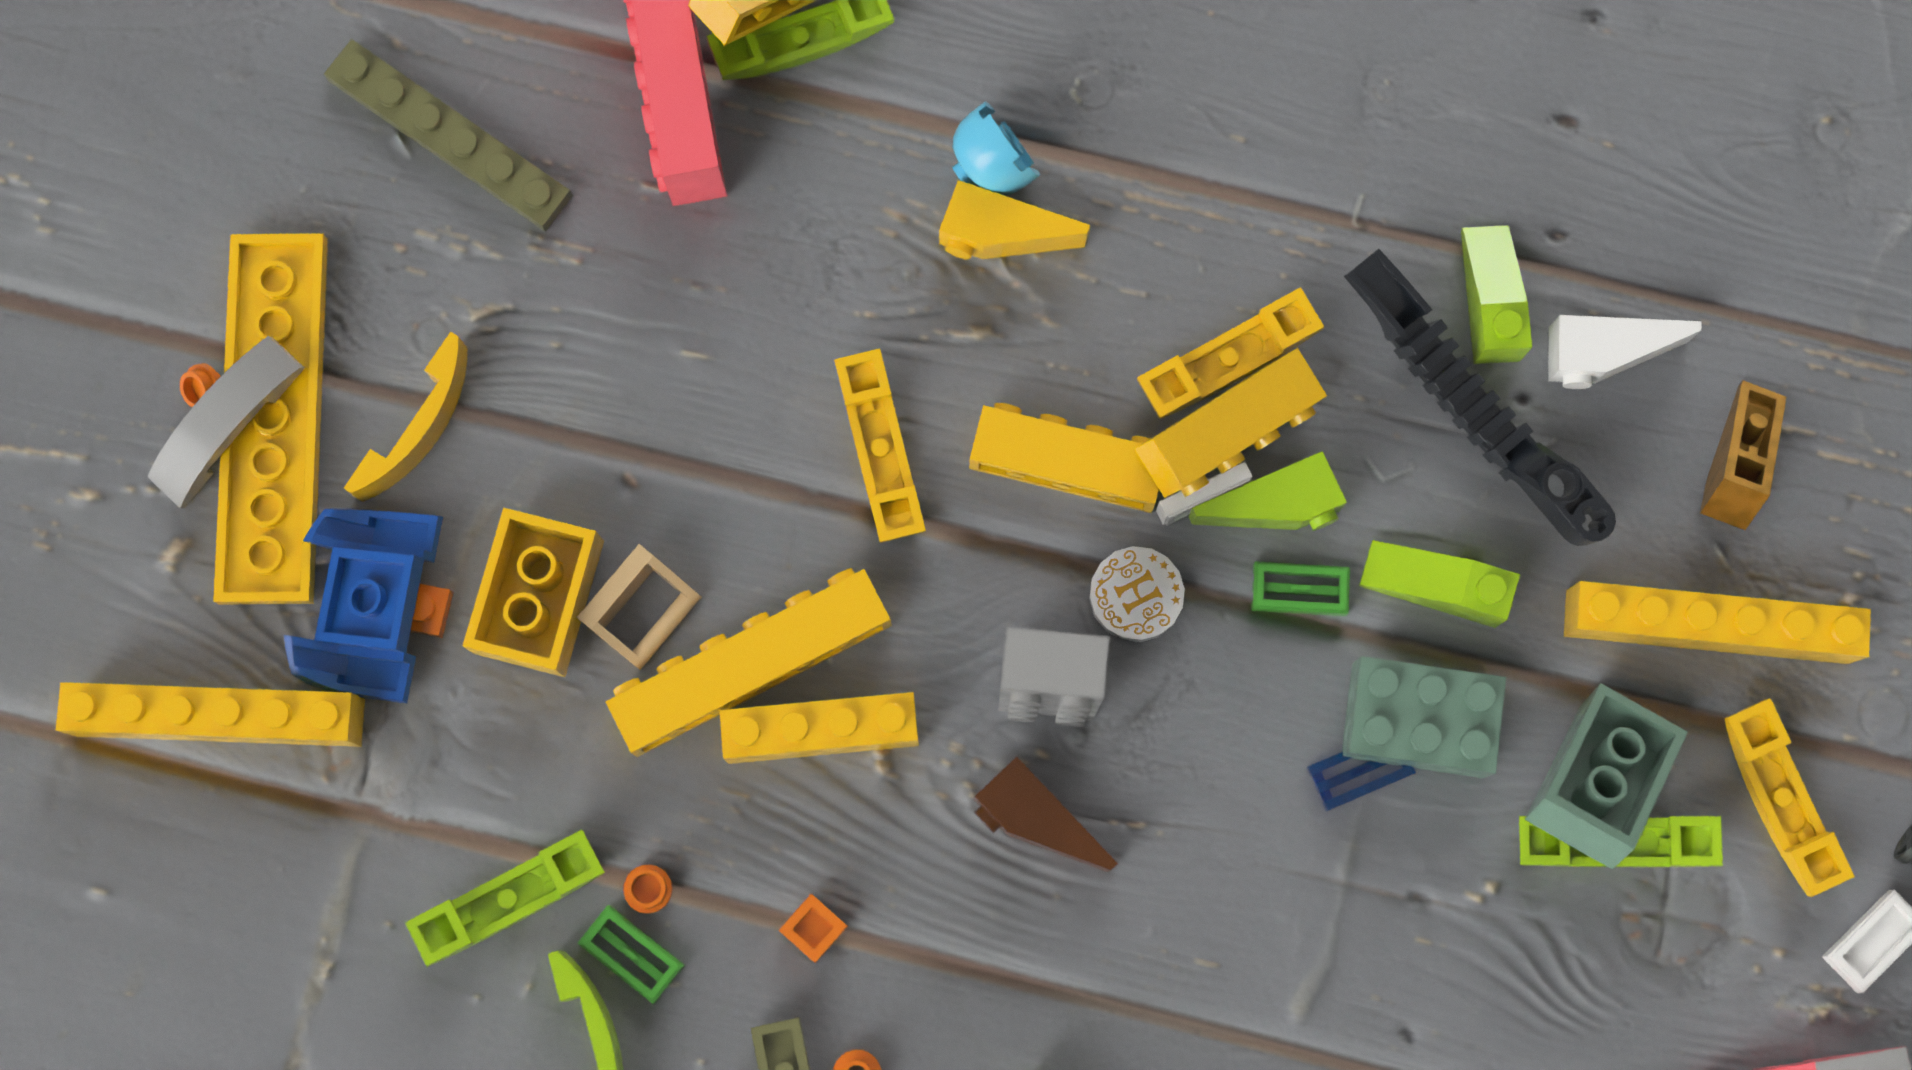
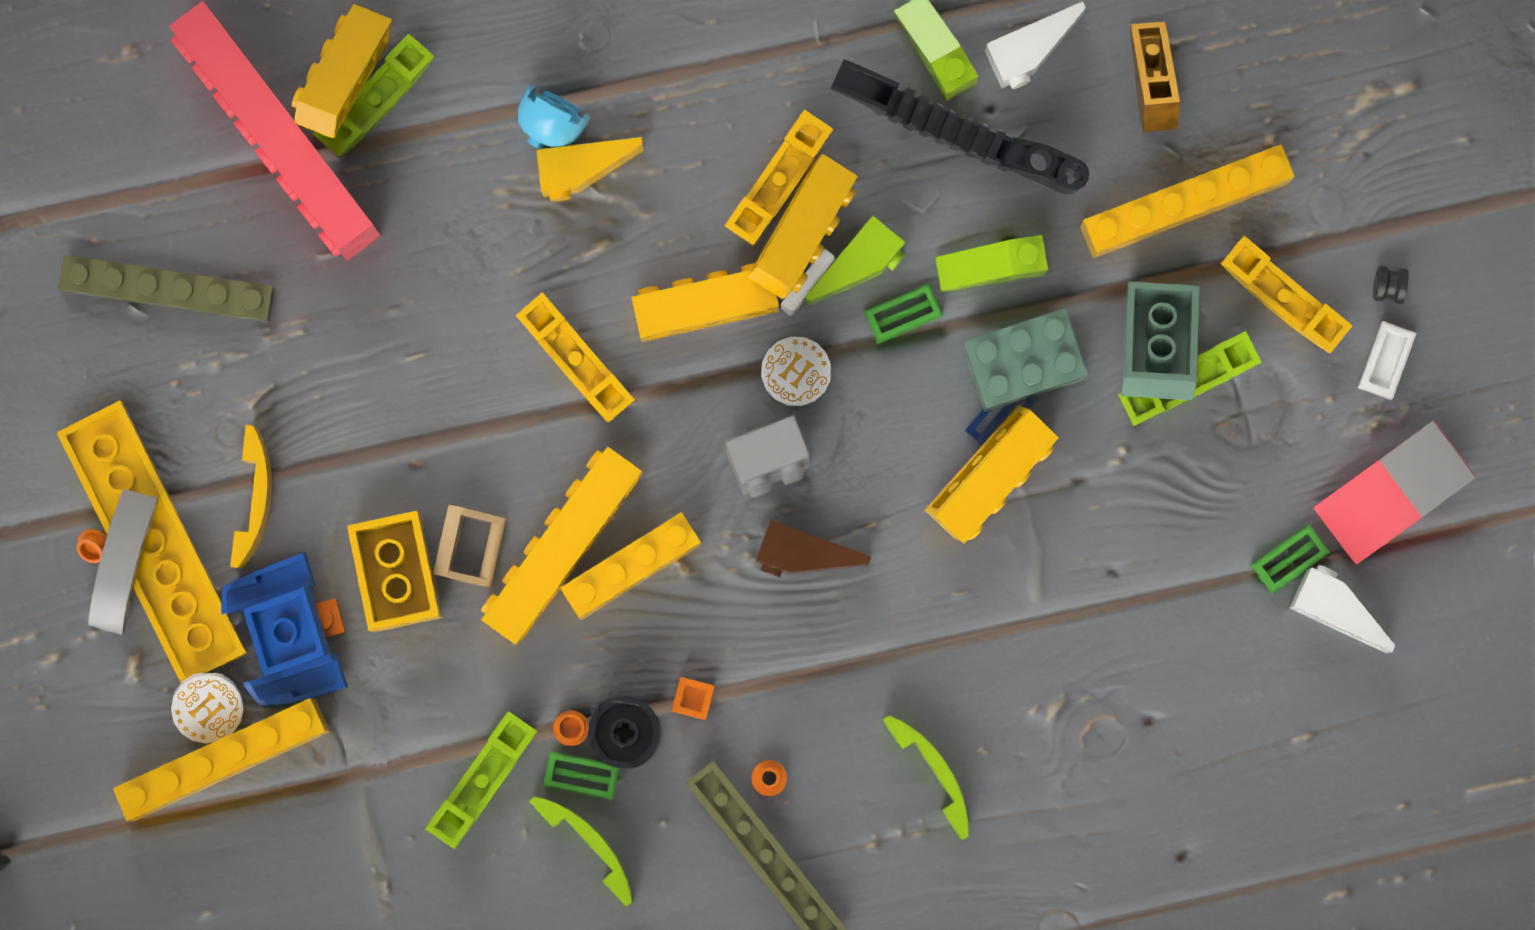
camera: 25 degrees left, 5 degrees up
none -> white tile [171,672,243,744]
none -> black brick [588,697,662,769]
none -> yellow brick [924,405,1059,544]

